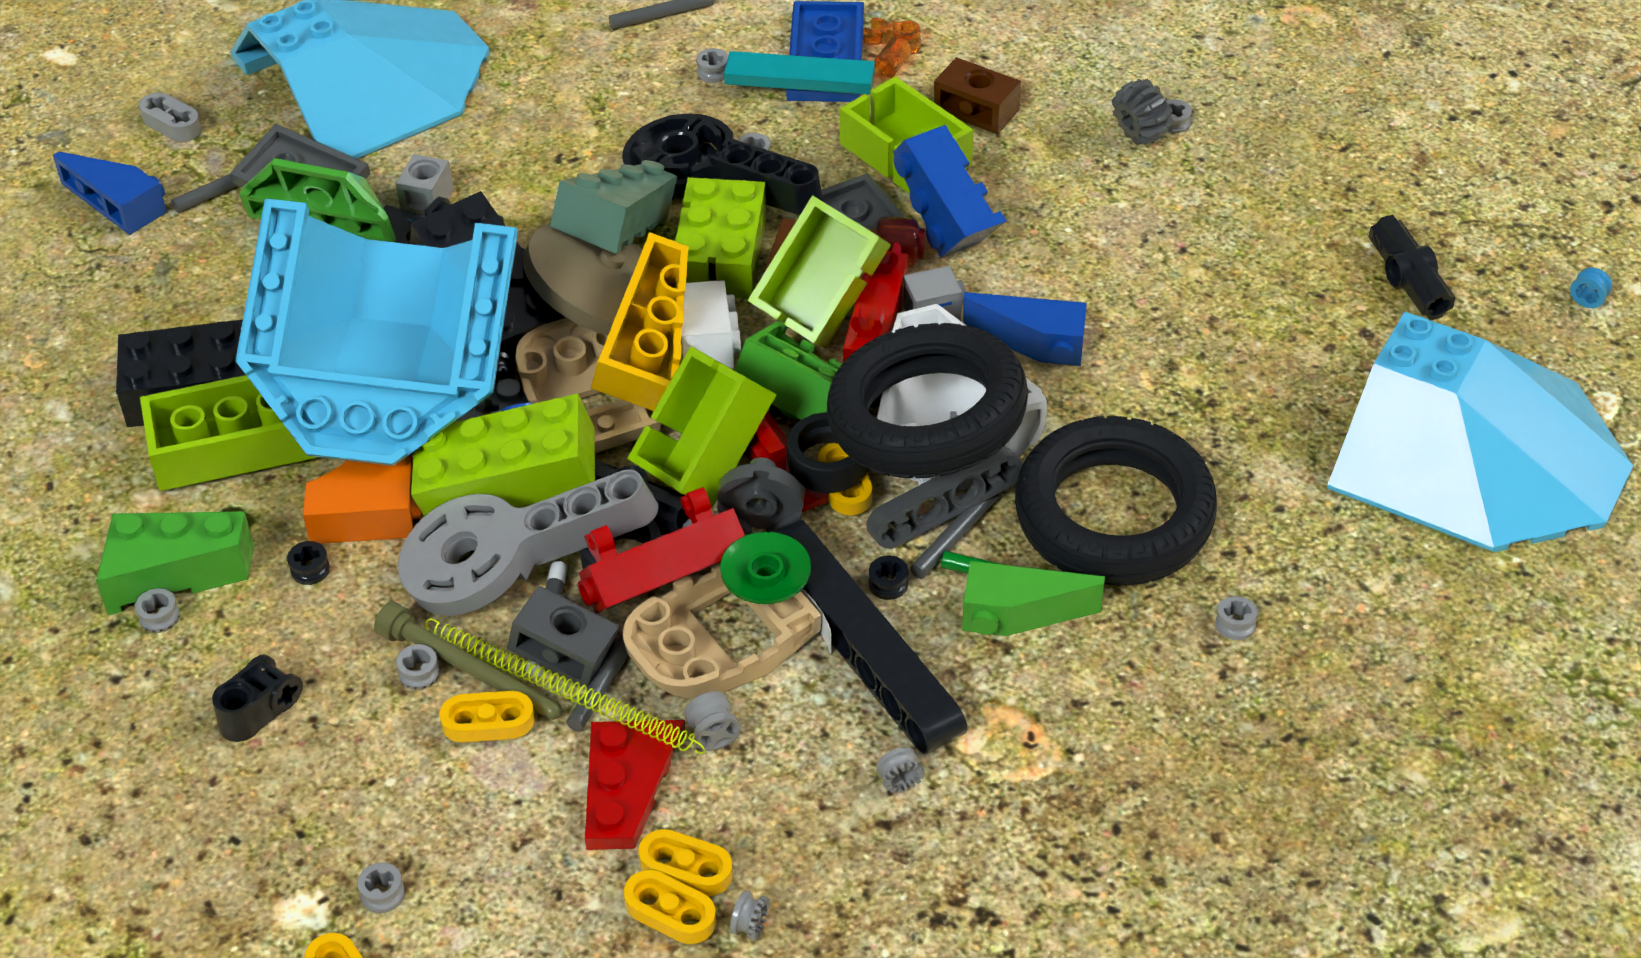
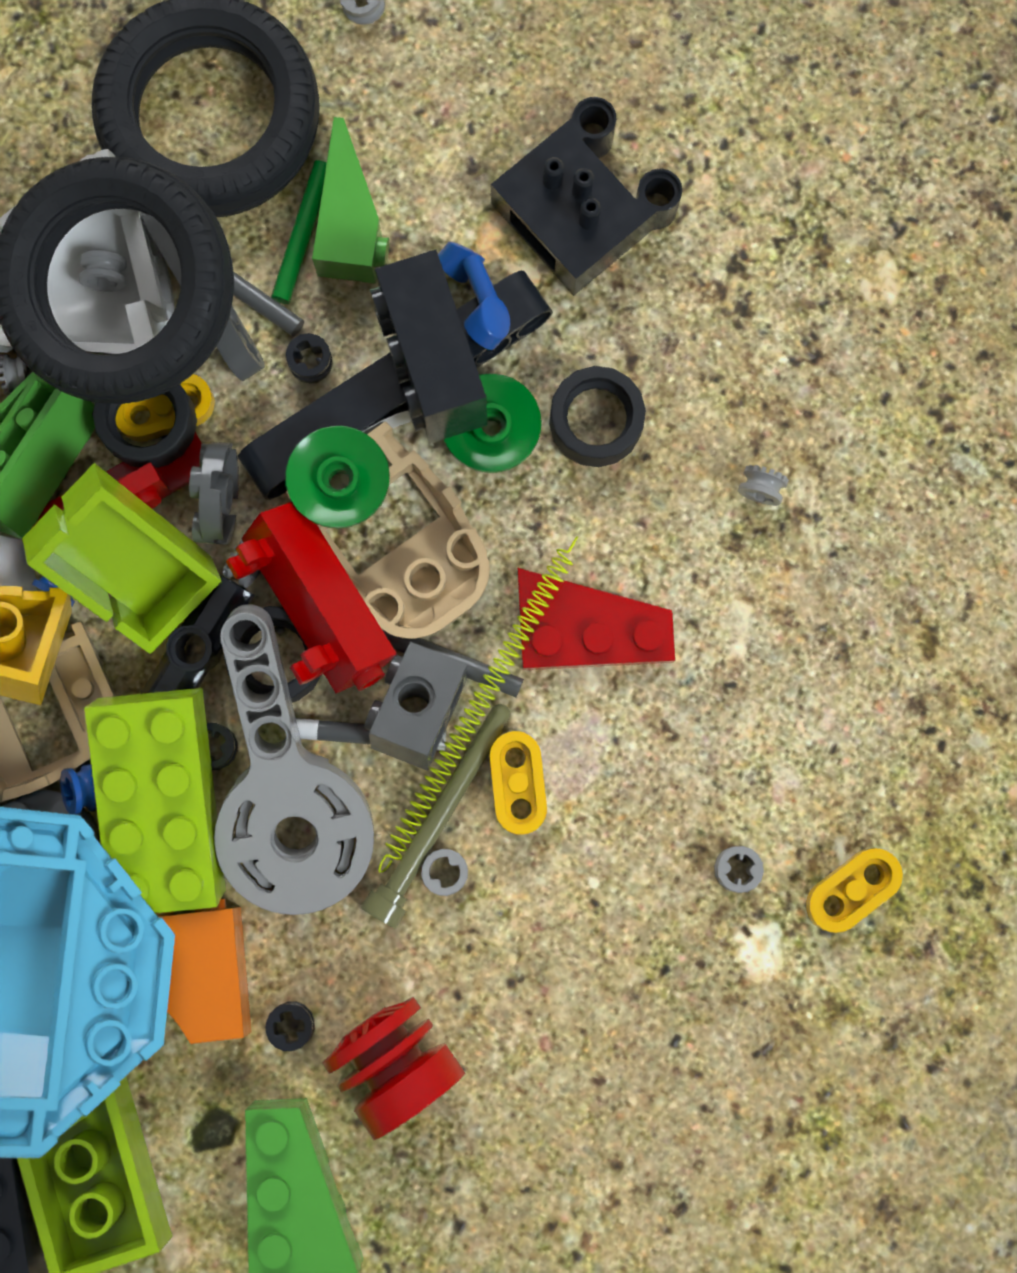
camera: 95 degrees left, 35 degrees up
light grey bush [135,588,180,633] -> none
black piece [212,654,303,742] -> none
yellow plate [624,870,716,944] -> none
yellow plate [638,829,733,896] -> none
light grey wheel [684,691,741,751] -> none
light grey bush [876,747,924,793] -> none
none -> red wheel [322,996,466,1140]
none -> black brick [370,249,488,444]
none -> blue bar [438,242,510,350]
none -> green dish [444,374,541,473]
none -> black piece [491,97,683,296]
none -> black tyre [549,366,646,467]

